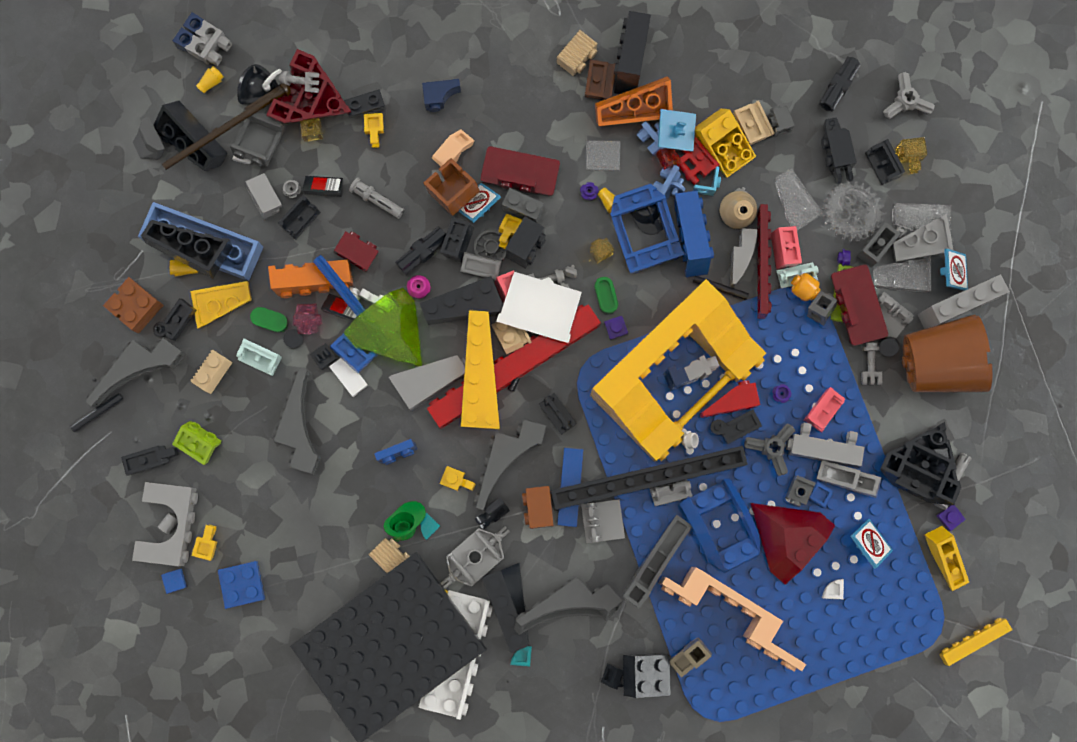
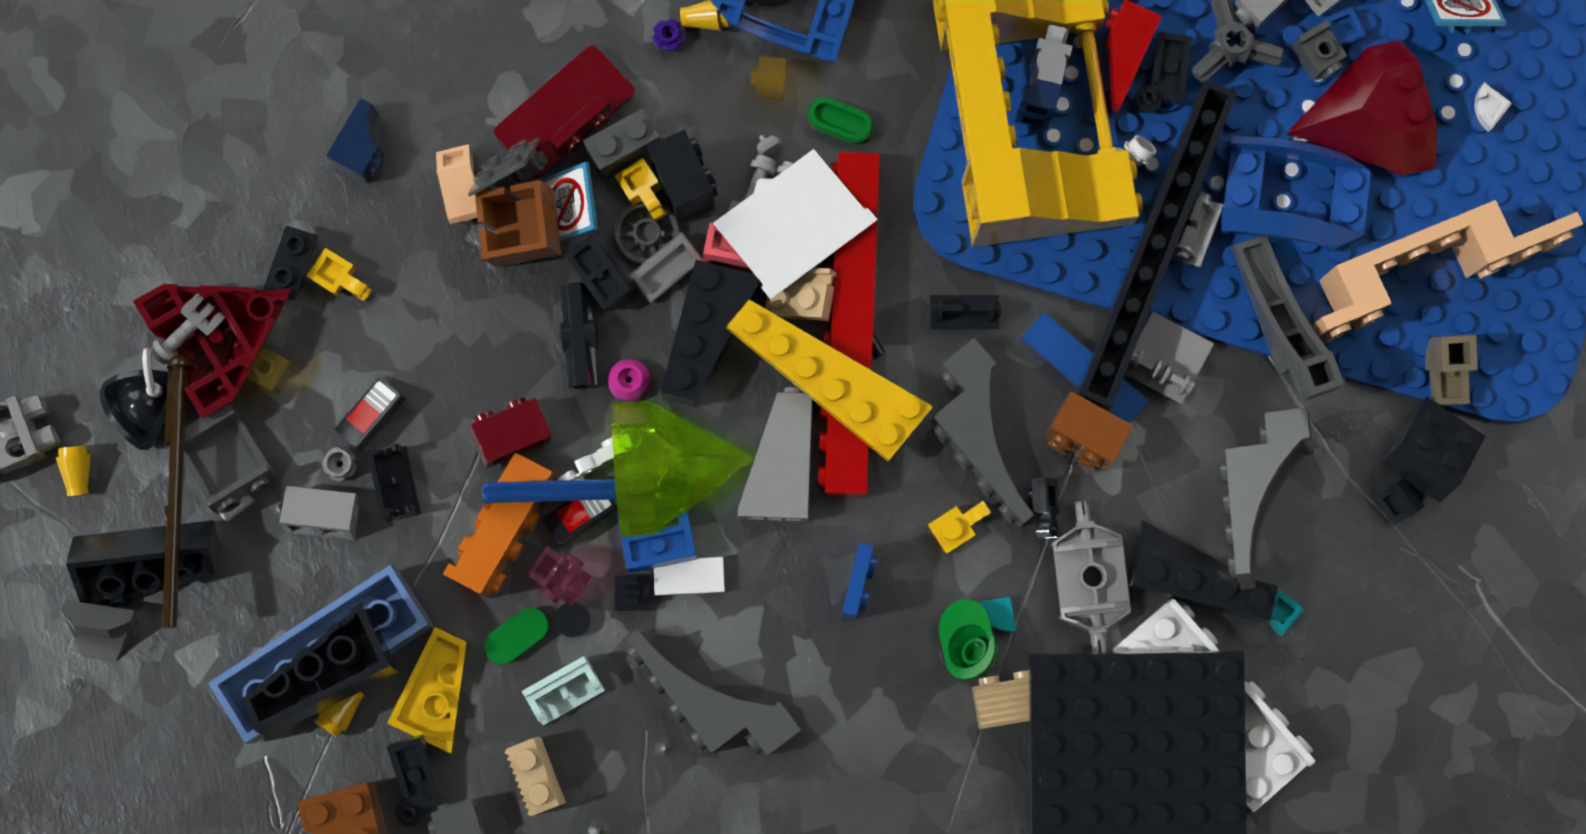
camera: 55 degrees left, 0 degrees up
light grey pin [349,177,404,219] -> none
dark purple plate [604,316,628,340] -> none
none -> dark grey hinge [468,138,548,197]

